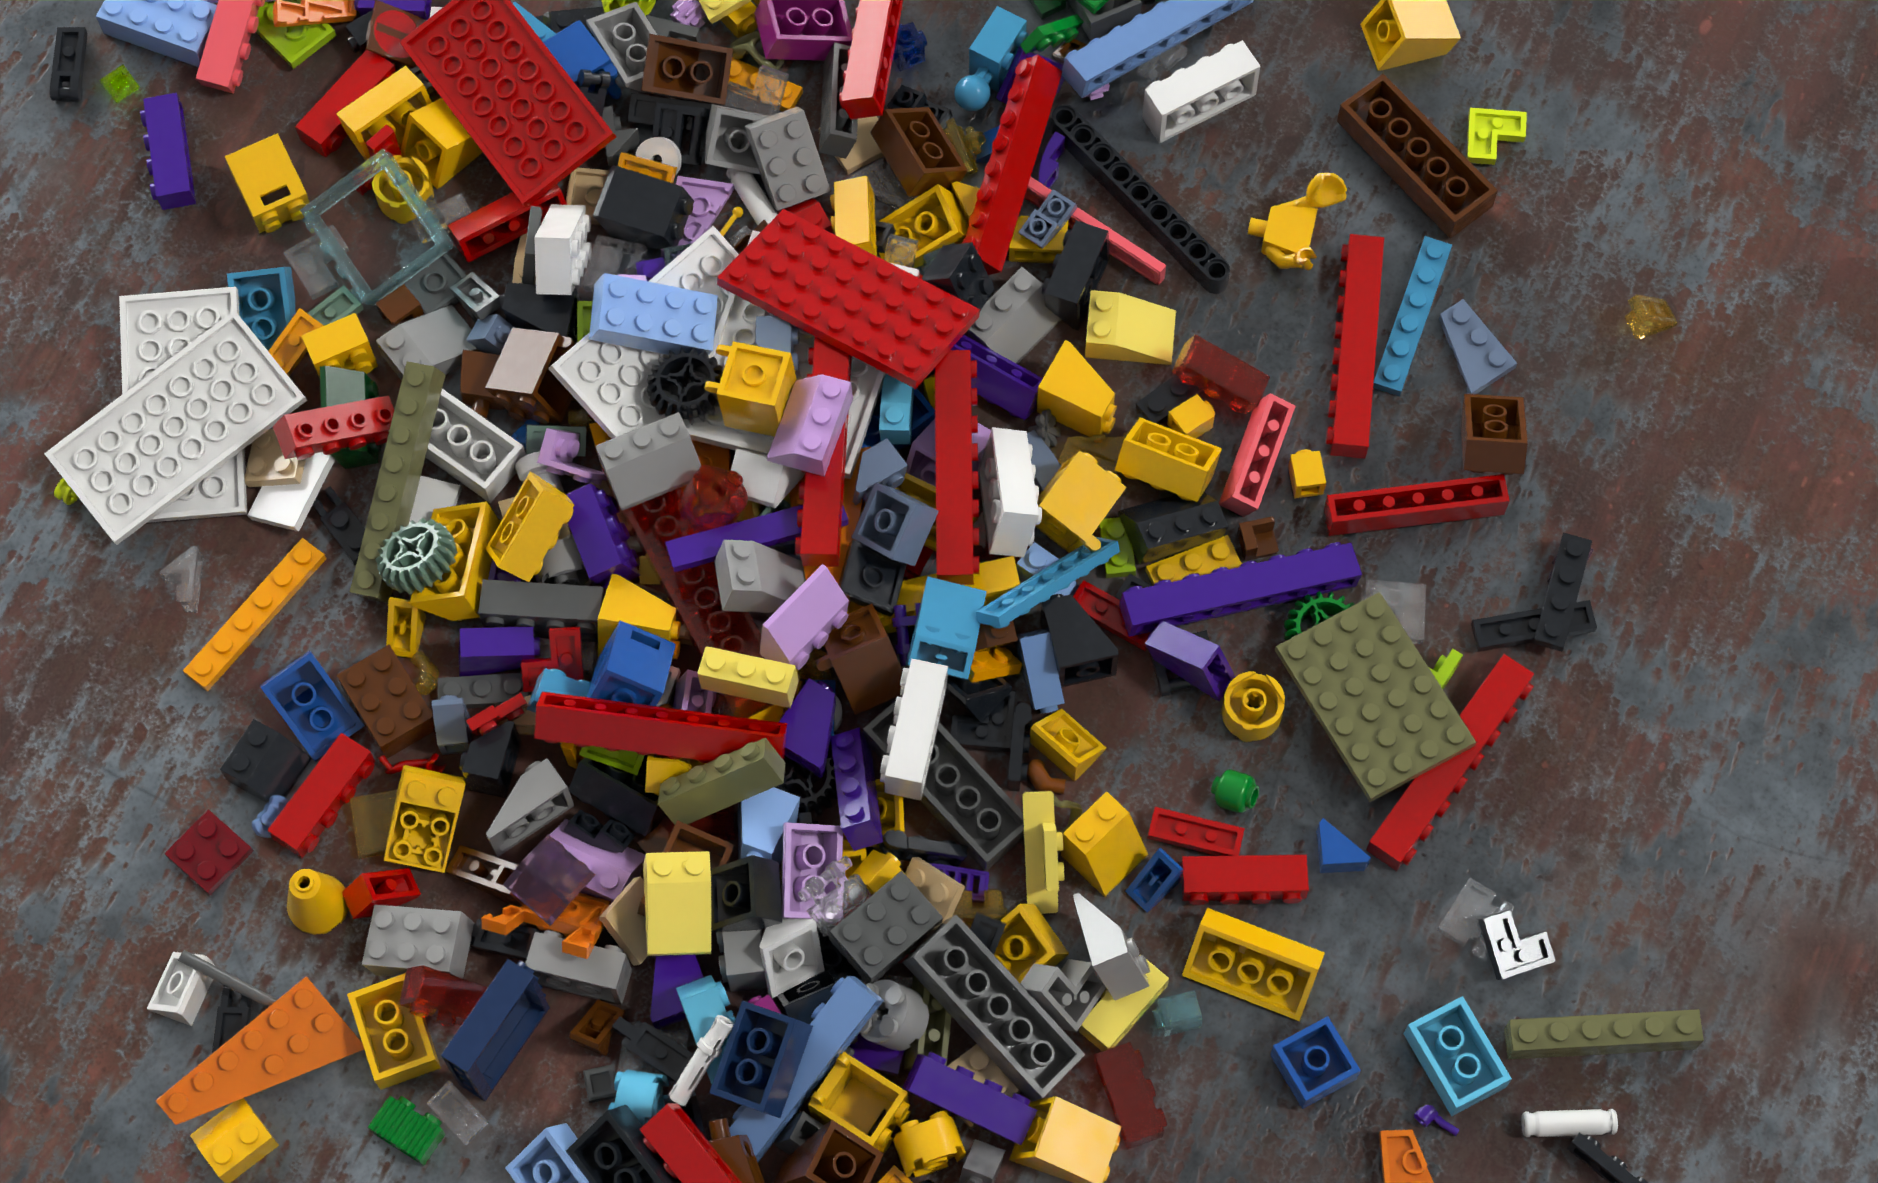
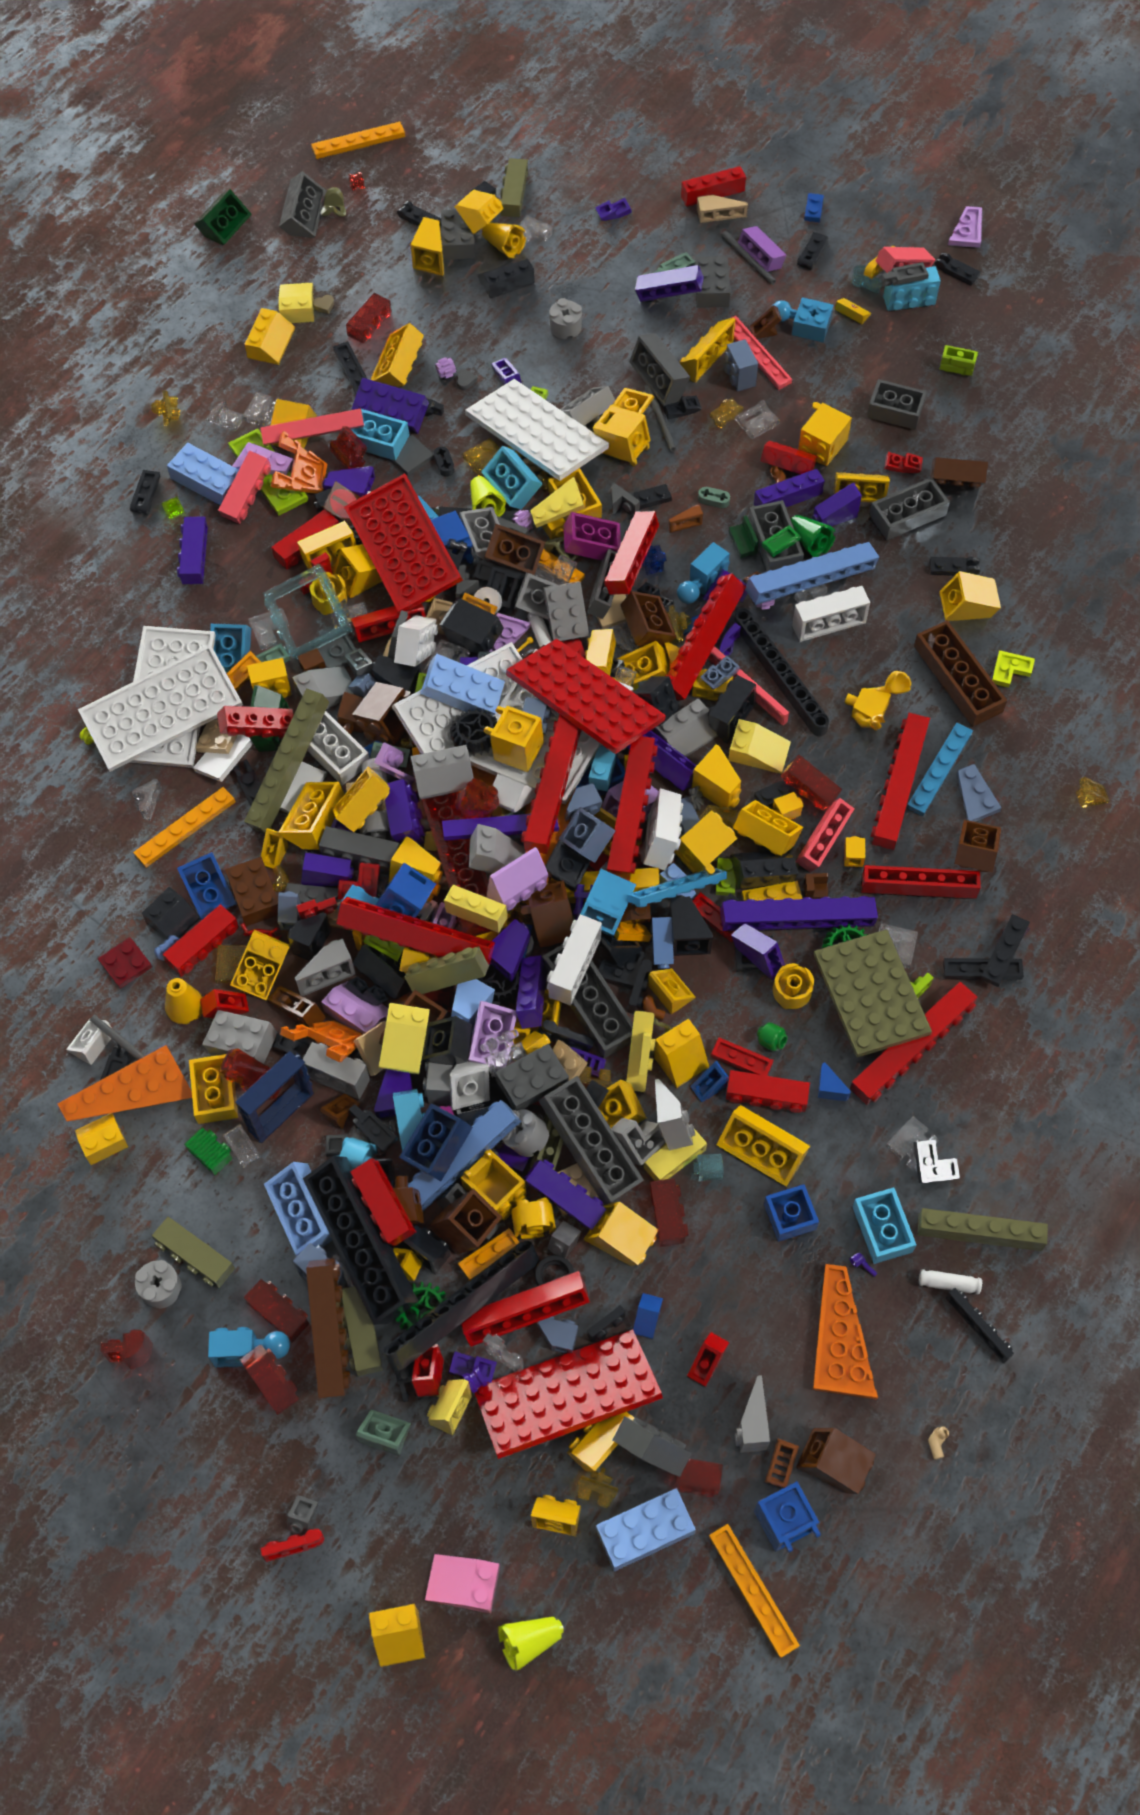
camera: 10 degrees right, 5 degrees down
yellow container [224,133,312,233] -> none
sand green gear [376,518,458,594] -> none
clear purple brick [503,834,595,926] -> none
white pin [668,1015,734,1106] -> none
lavender slope [767,374,853,477] -> none
green plate [1020,14,1084,54] -> none

